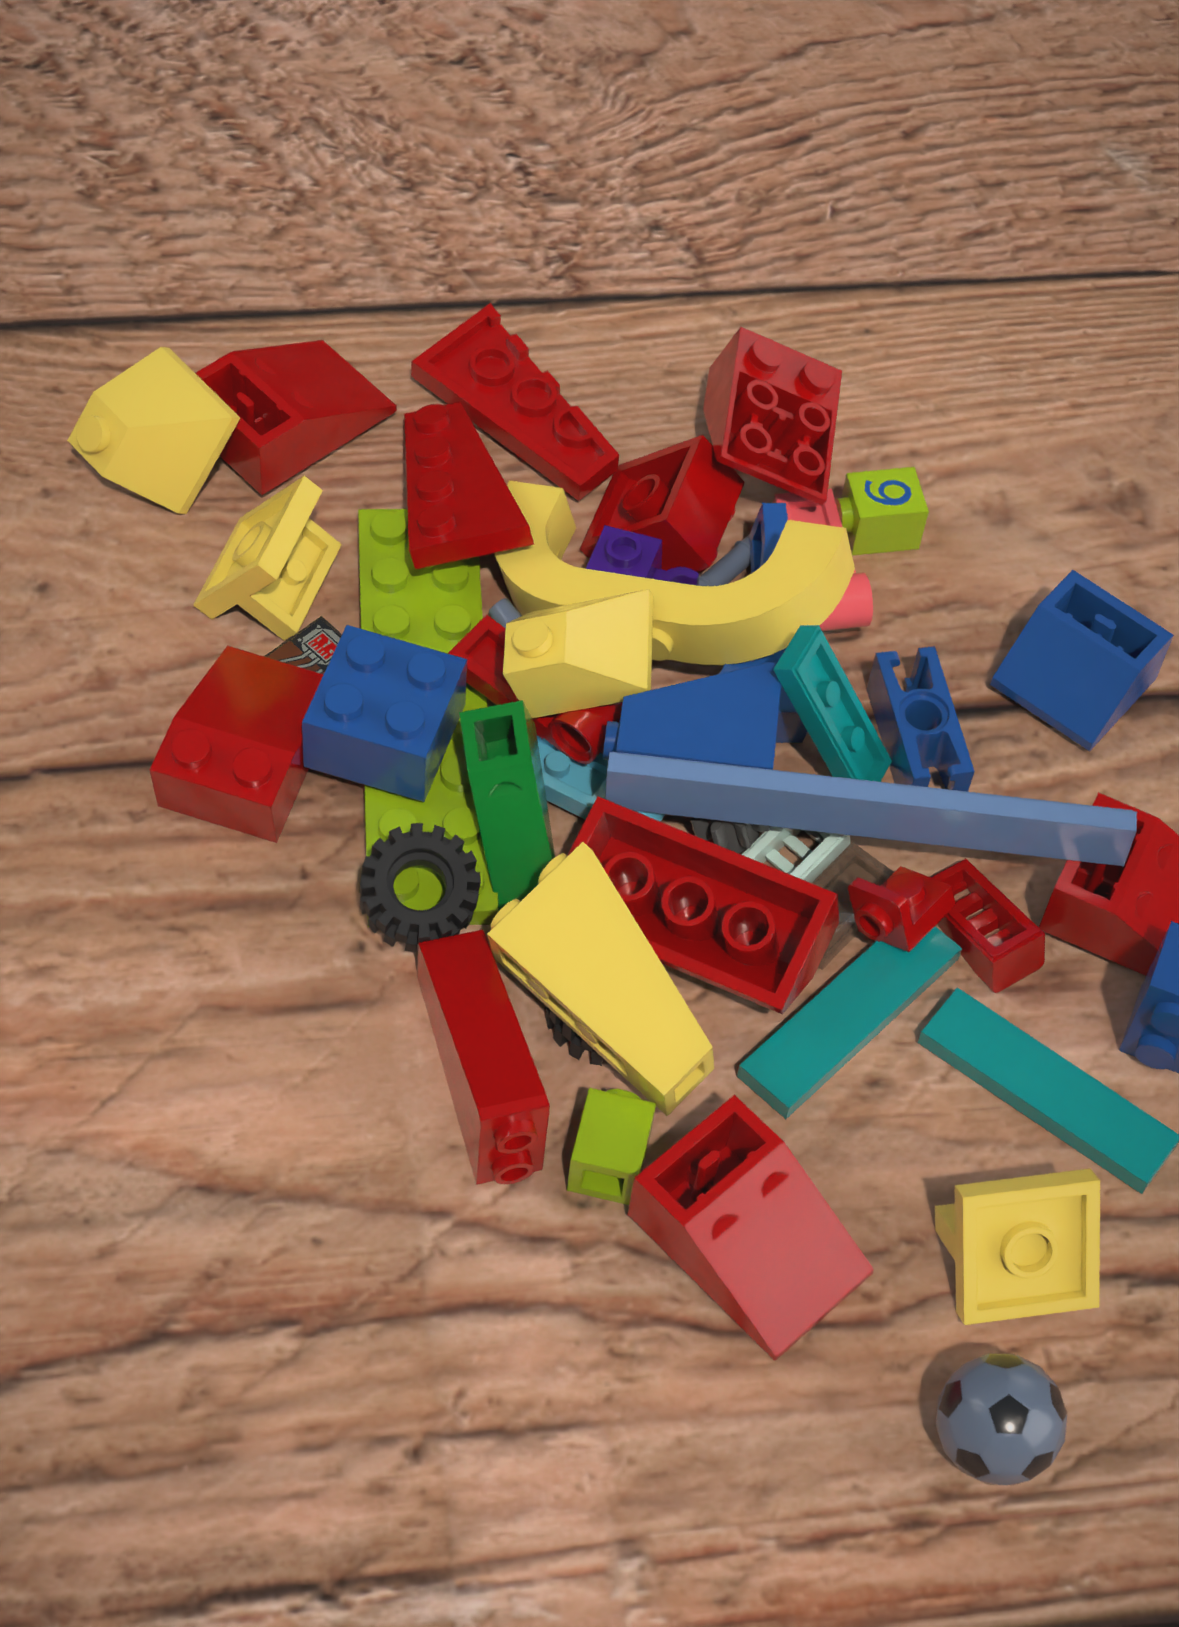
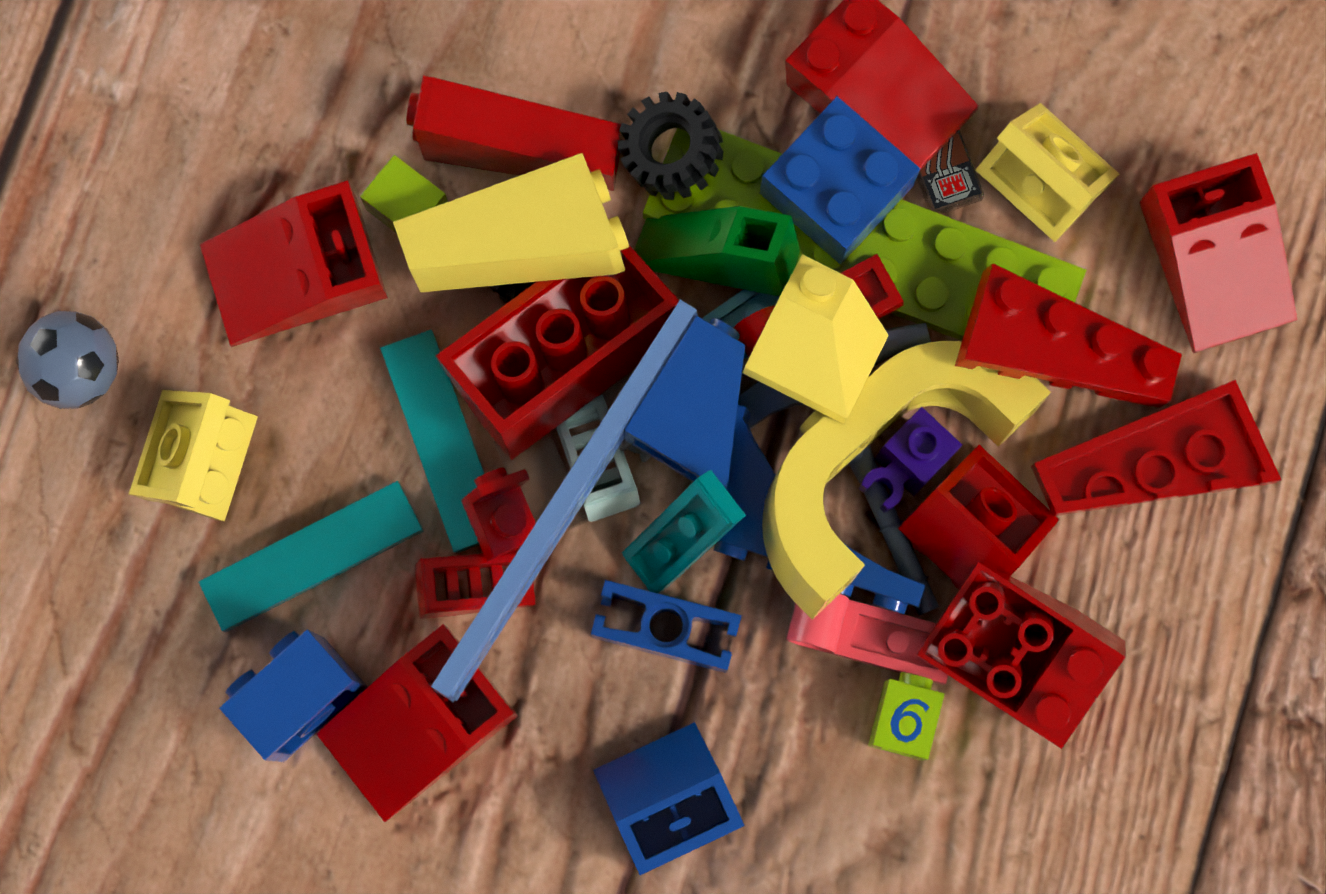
camera: 120 degrees right, 25 degrees up
light yellow slope [67,347,240,514] -> none

